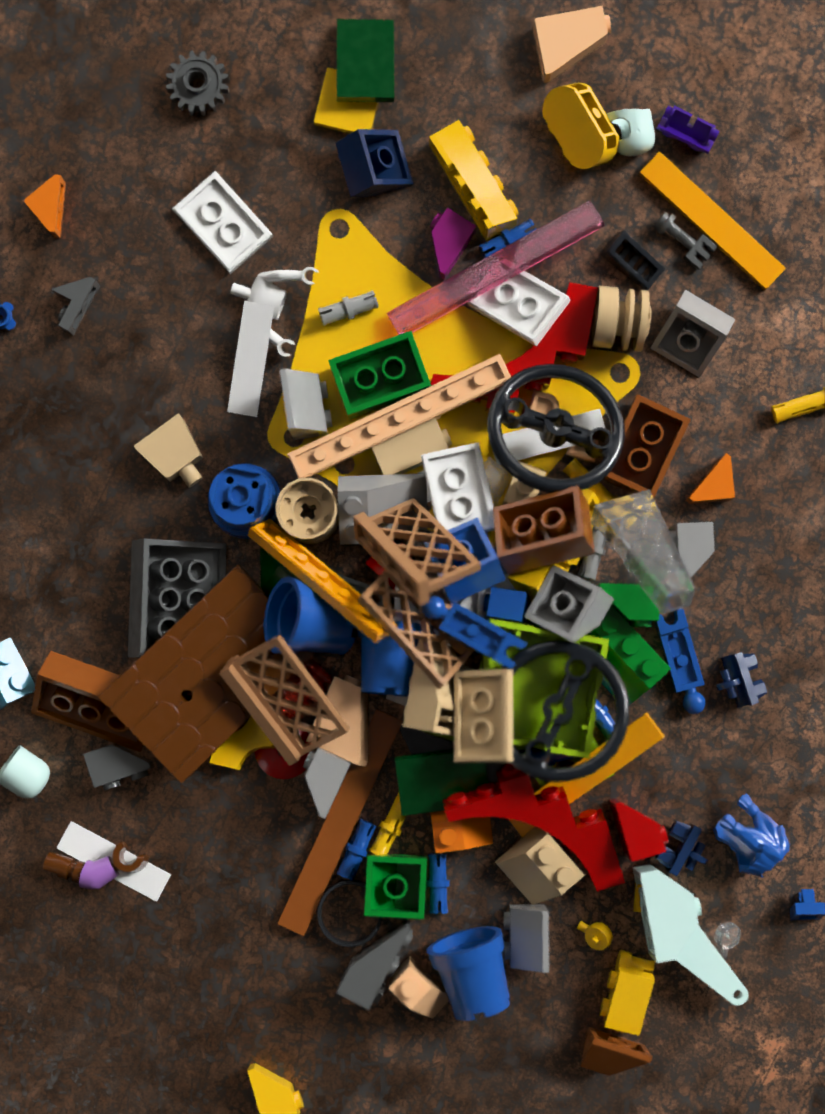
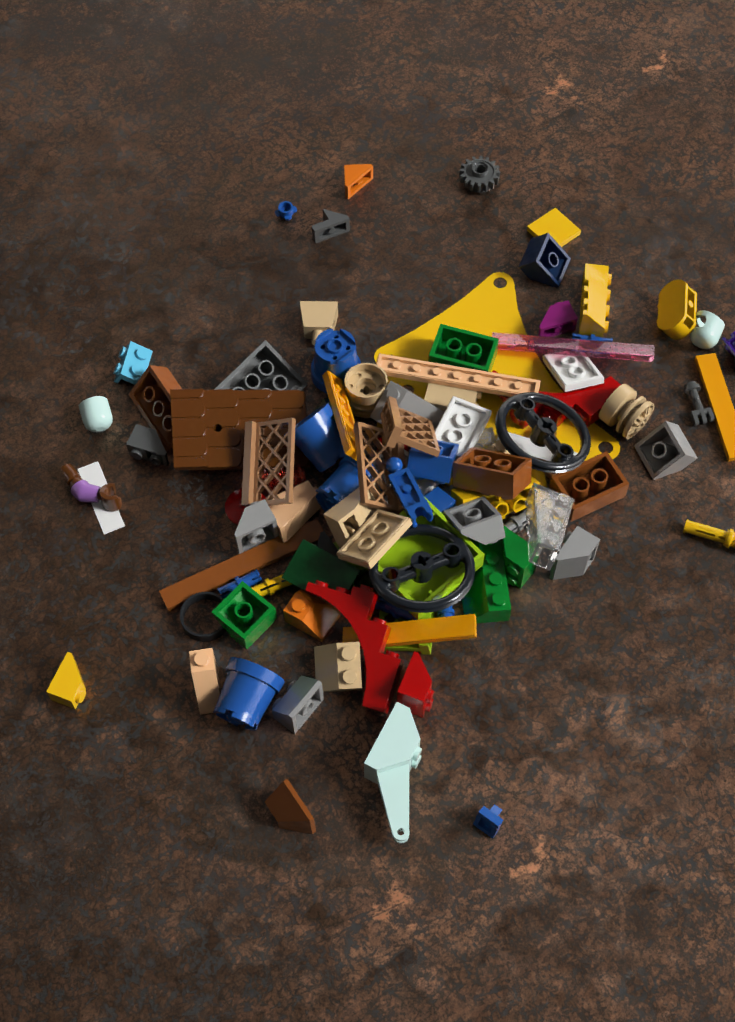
camera: 40 degrees right, 25 degrees down
white tile [172,171,273,274] -> none
yellow tile [210,716,275,771] -> none
white sticker [227,301,274,417] -> none
white piece [230,267,319,357] -> none
light grey slope [280,369,333,440] -> none
light grey pin [318,290,379,326] -> none
dark green tile [337,19,395,103] -> none
dark grey slope [337,919,413,1010] -> none
blue pin [427,853,450,914] -> none
light nougat slope [533,6,611,83] -> none
yellow piece [577,921,613,951] -> none
black slope [600,230,665,290] -> none
yellow hinge [600,950,655,1036] -> none
blue plate [654,607,706,714] -> none
dark blue hips [655,820,708,876] -> none
orange slope [685,453,735,504] -> none
blue piece [713,794,790,878] -> none
clear piece [714,922,742,958] -> none
dark blue hips [716,652,767,708] -> none

